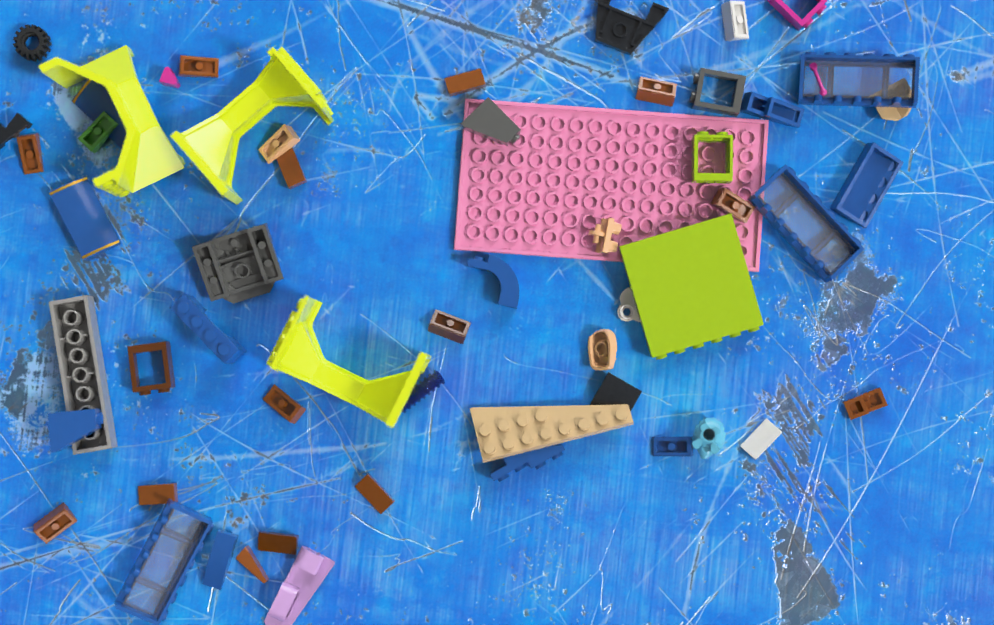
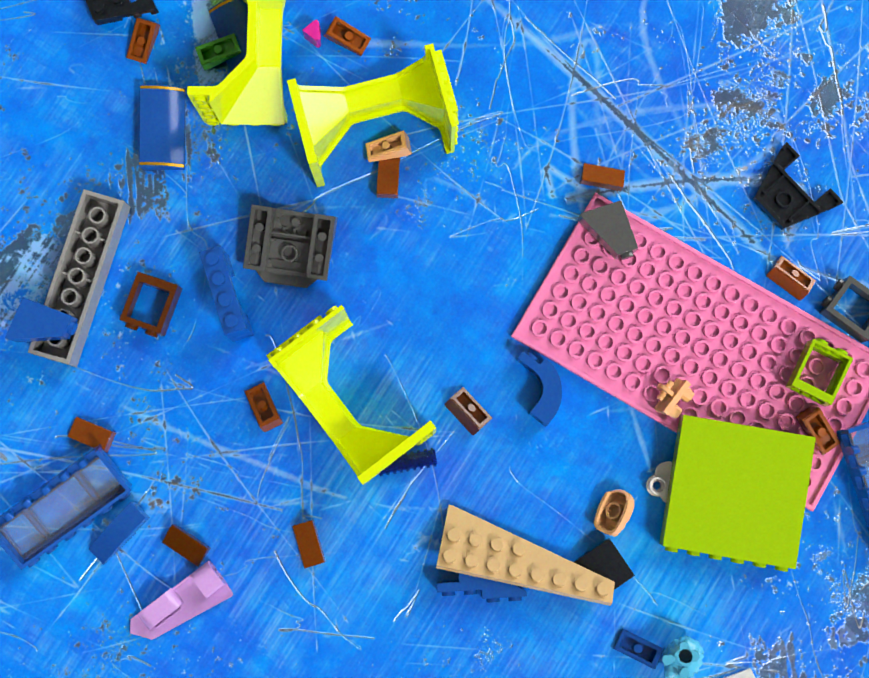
camera: 20 degrees right, 5 degrees down
dark orange slope [236,545,269,583] -> none

